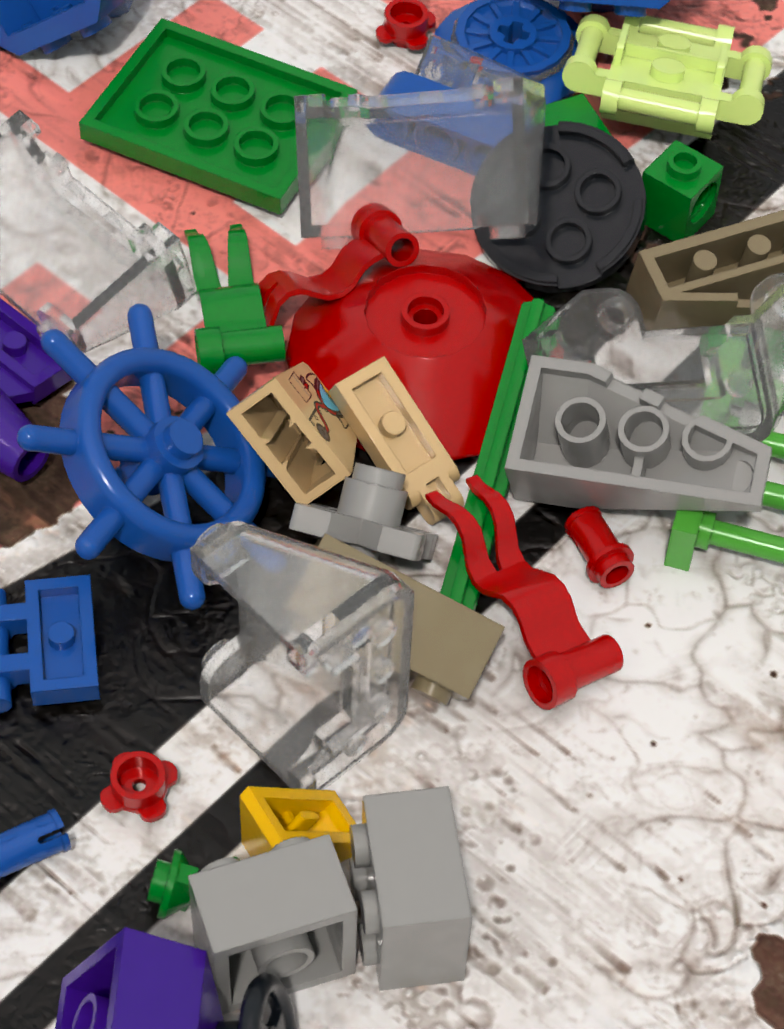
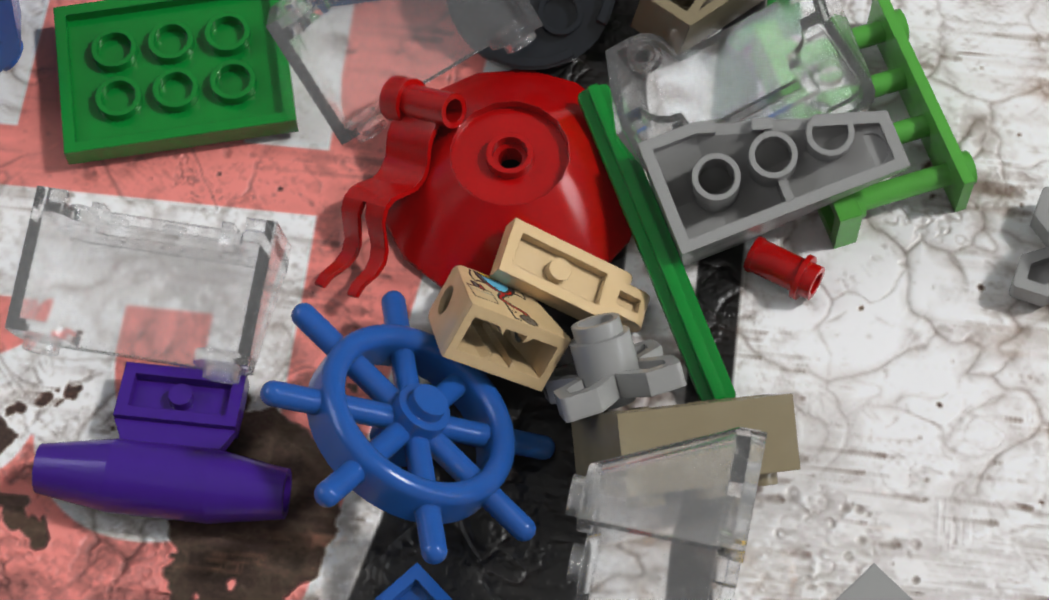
camera: 30 degrees left, 10 degrees up
green flag [184,224,286,374] -> none
red flag [425,475,624,710] -> none

